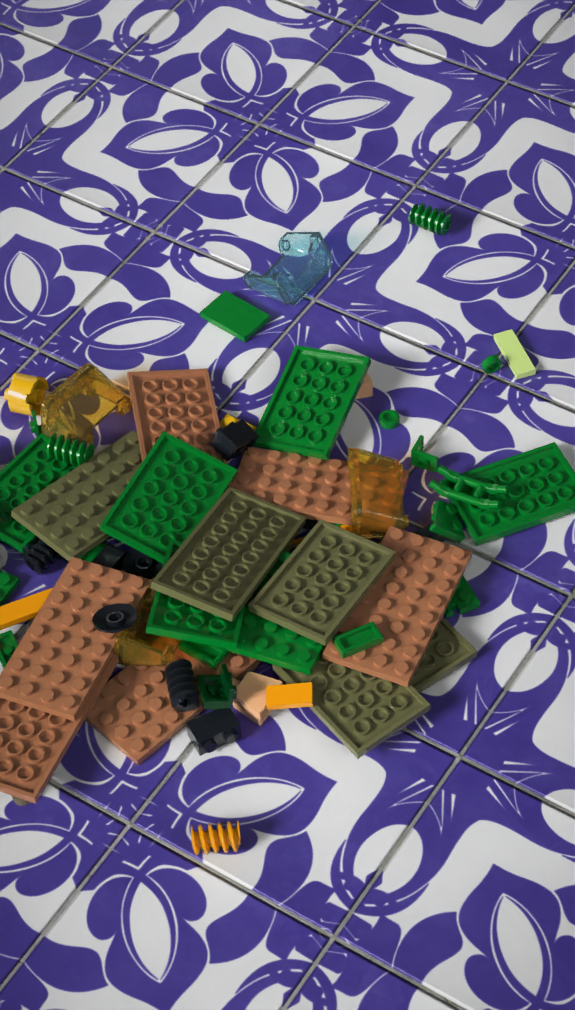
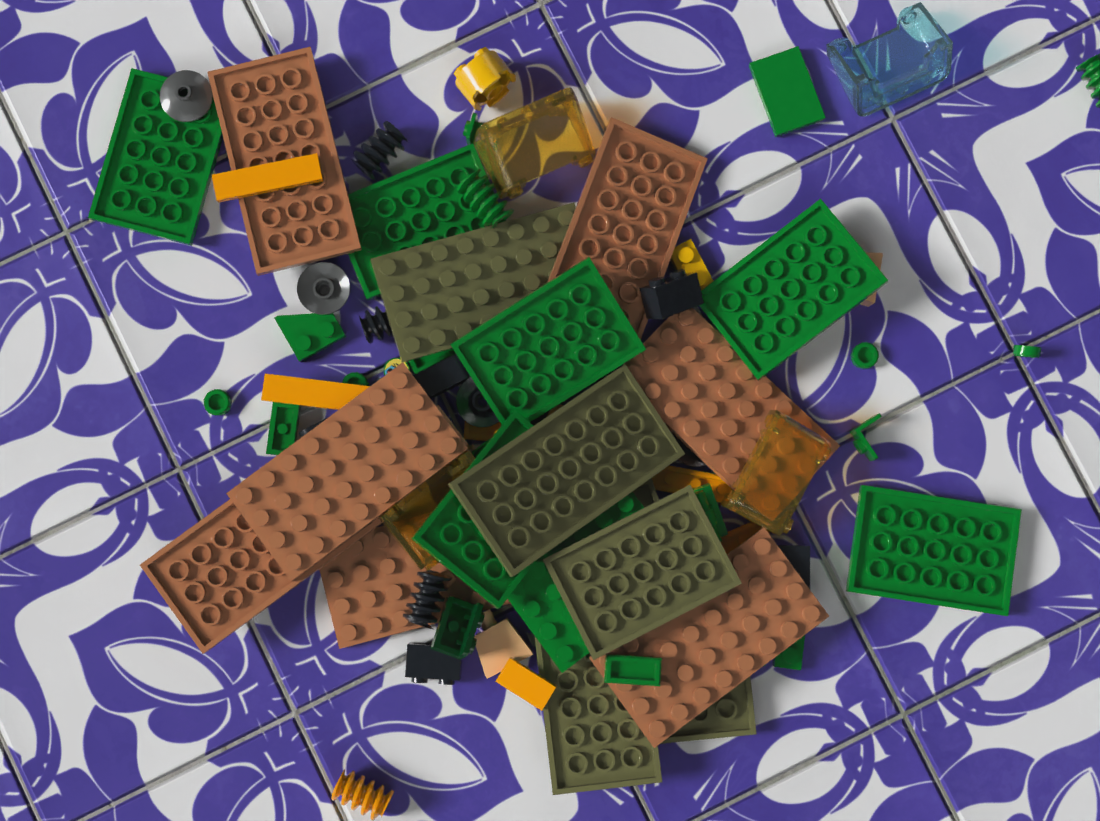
camera: 25 degrees right, 35 degrees up
black dish [92,603,138,633] -> none
green piece [428,464,510,510] -> none
green wing [430,500,465,543] -> none
yellowish green tile [494,329,536,379] -> none

